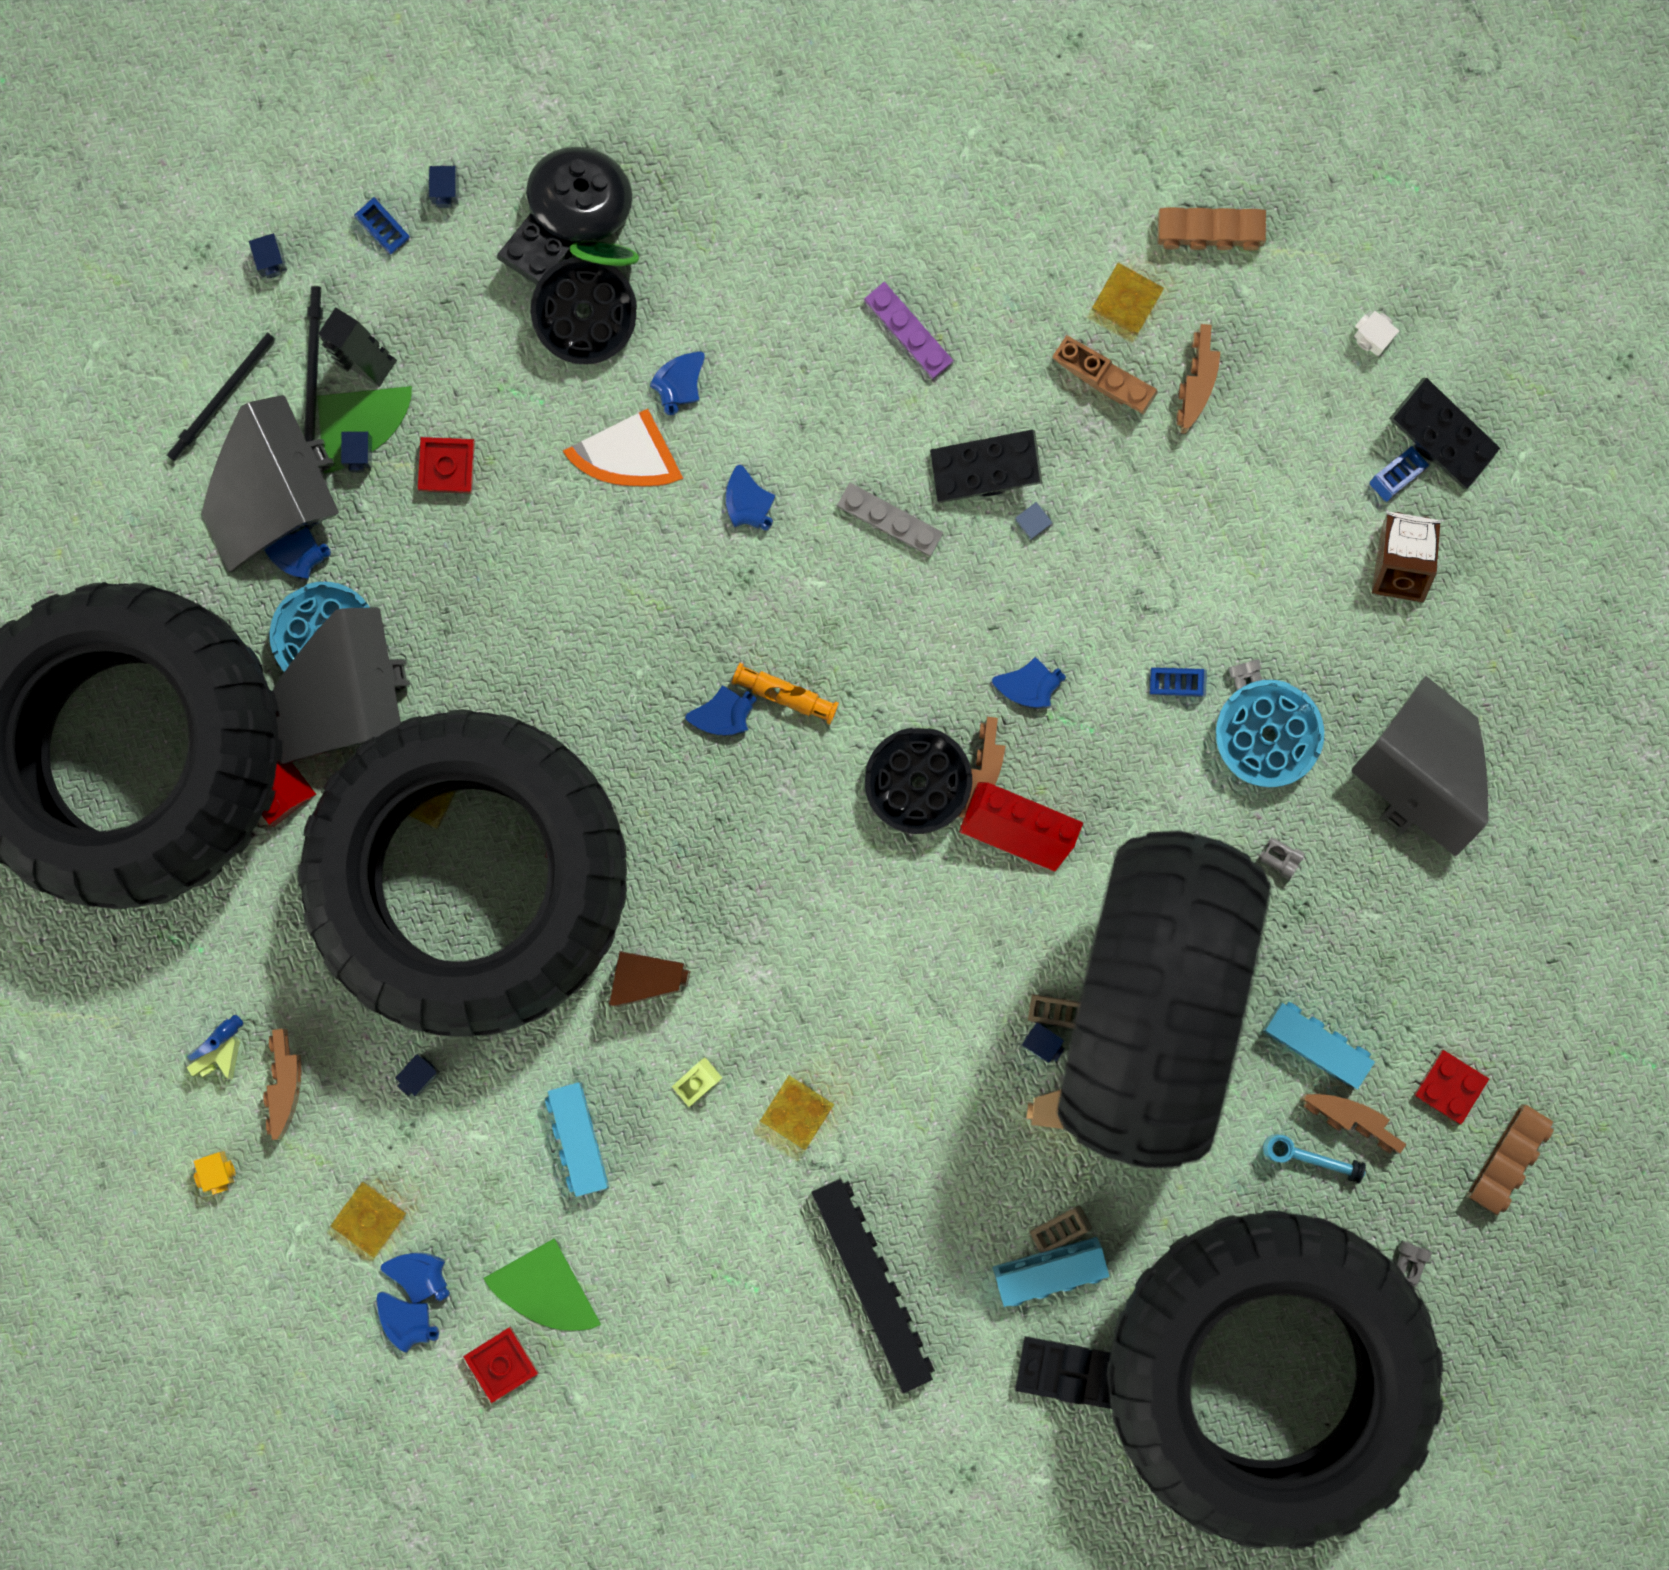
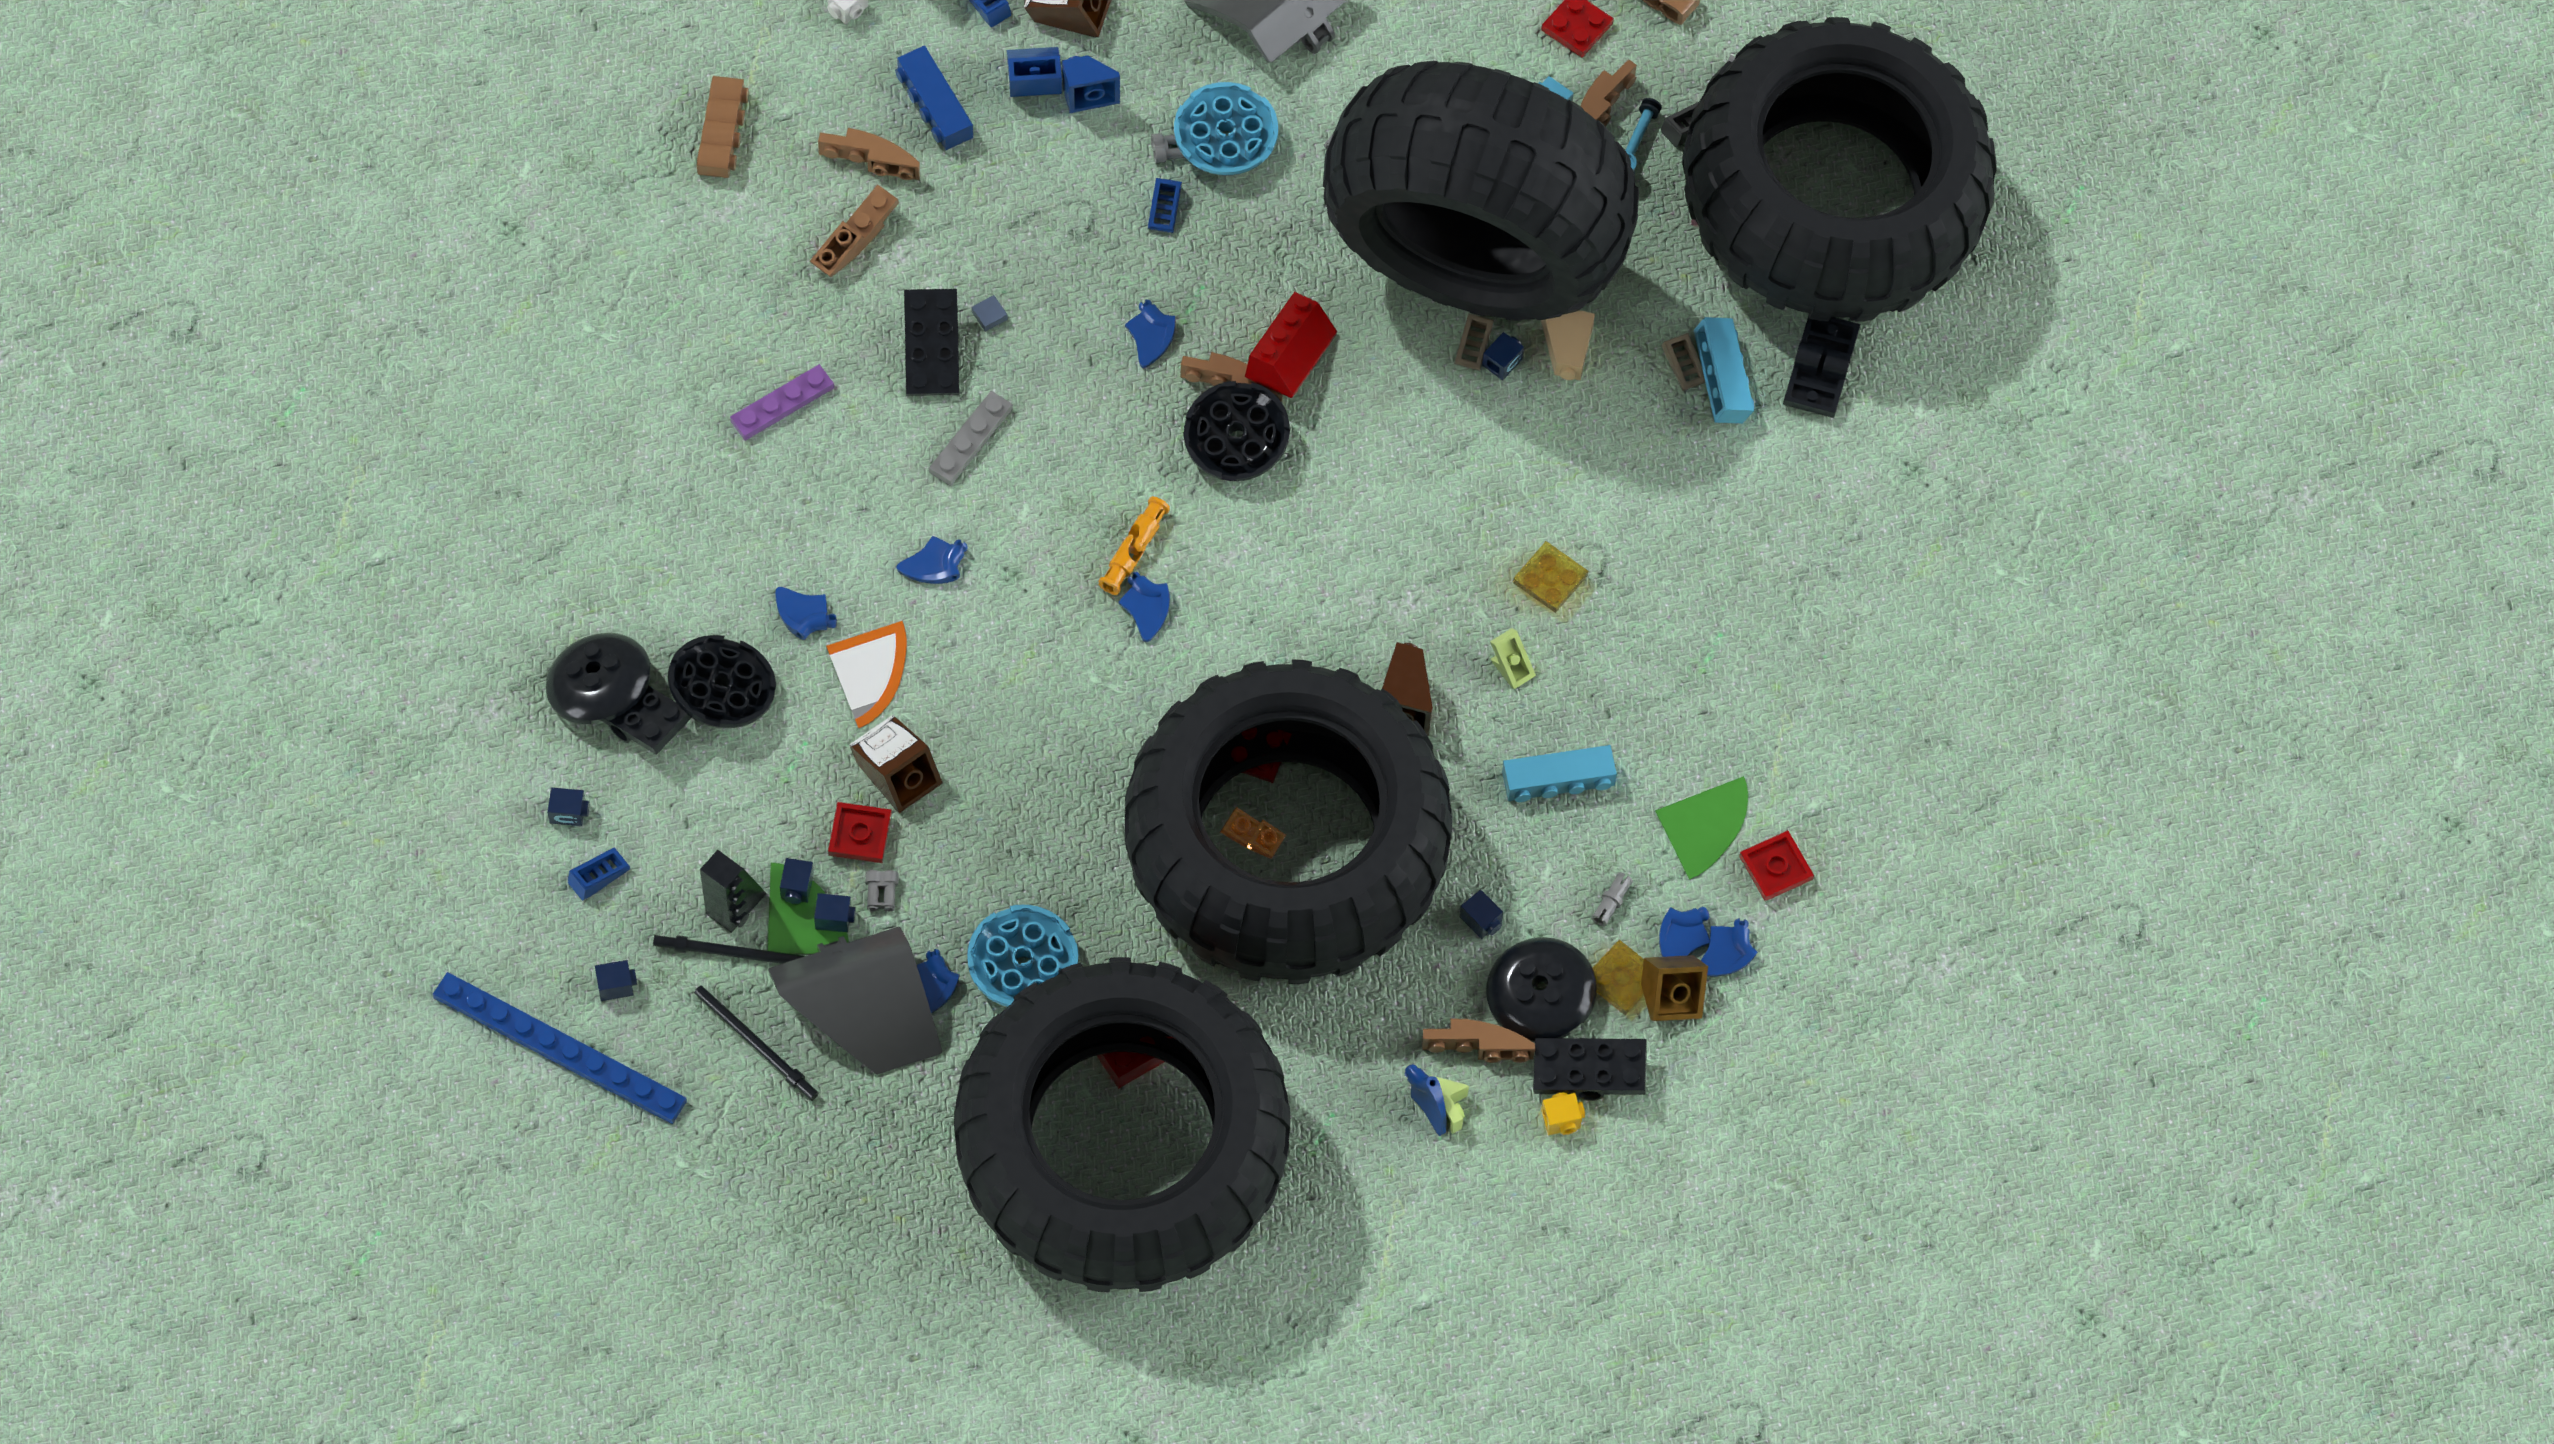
camera: 90 degrees left, 20 degrees down
dark grey panel [272,607,411,765] -> none
wheel [570,241,639,266] -> none
black brick [811,1178,935,1394] -> none
clear yellow plate [1091,262,1164,336] -> none
none -> blue plate [433,972,687,1124]
none -> dark blue brick [780,858,814,904]
none -> reddish brown slope [849,715,943,813]
none -> light grey piece [865,870,899,911]
none -> blue brick [895,45,973,150]
none -> blue slope [1006,47,1062,97]
none -> blue slope [1062,55,1120,113]
none -> clear orange slope [1220,807,1286,859]
none -> black brick [1486,937,1597,1042]
none -> black plate [1533,1038,1647,1101]
none -> light grey pin [1591,872,1633,927]
none -> pearl gold slope [1641,955,1708,1021]
none -> dark grey slope [1661,102,1698,147]

